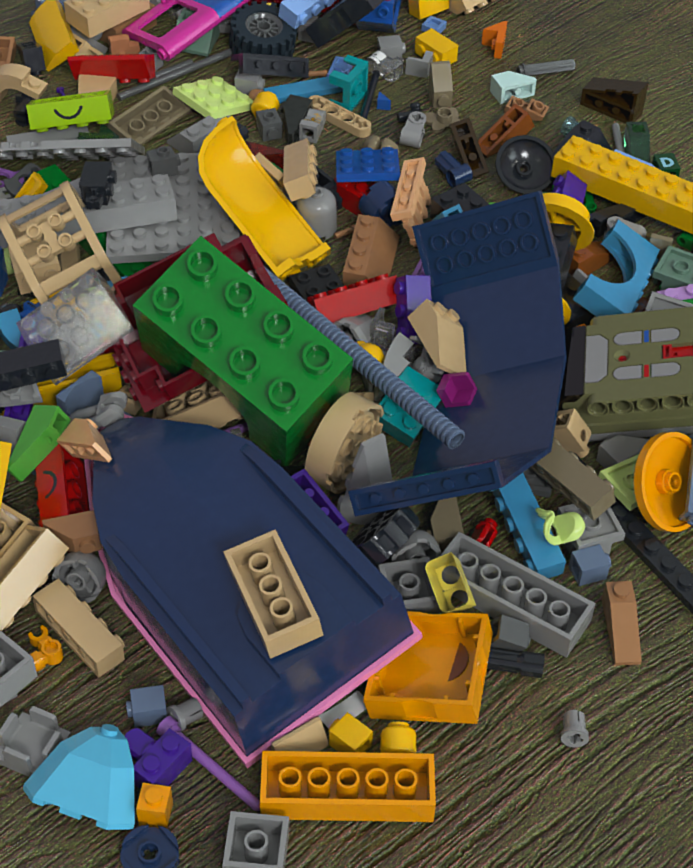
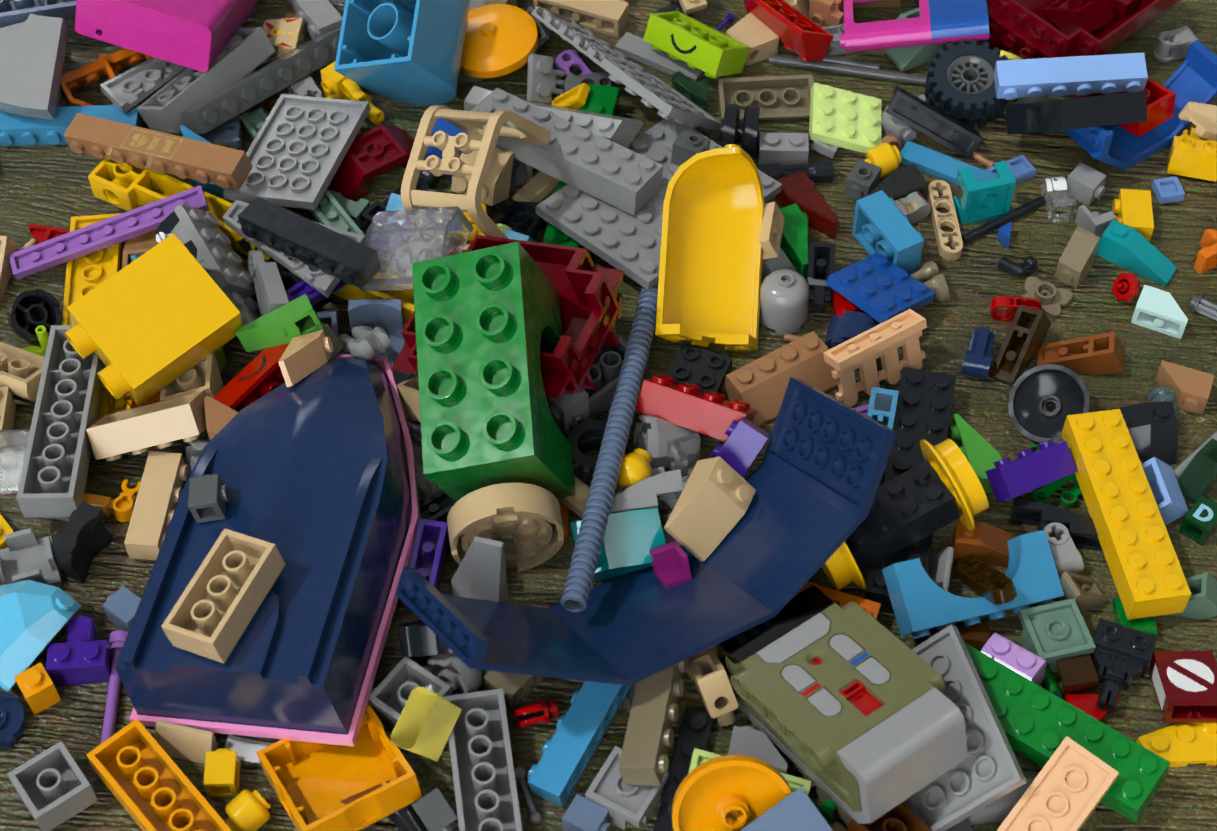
camera: 50 degrees right, 5 degrees up
black hinge [79,161,117,210] -> none
tan brick [283,138,318,202] -> none
light grey piece [399,111,426,149] -> none
medium nougat slope [503,95,549,121] -> none
yellowish green piece [535,507,585,546] -> none
none -> black brick [51,502,113,583]
none -> dark grey brick [188,474,230,523]
none -> black wheel [720,103,760,159]
none -> dark azure brick [852,190,924,275]
none -> dark brown beam [953,555,1017,605]
none -> red piece [990,296,1041,322]
none -> teal slope [1096,219,1177,287]
none -> red piece [1112,272,1141,302]
none -> medium nougat slope [1155,360,1215,415]

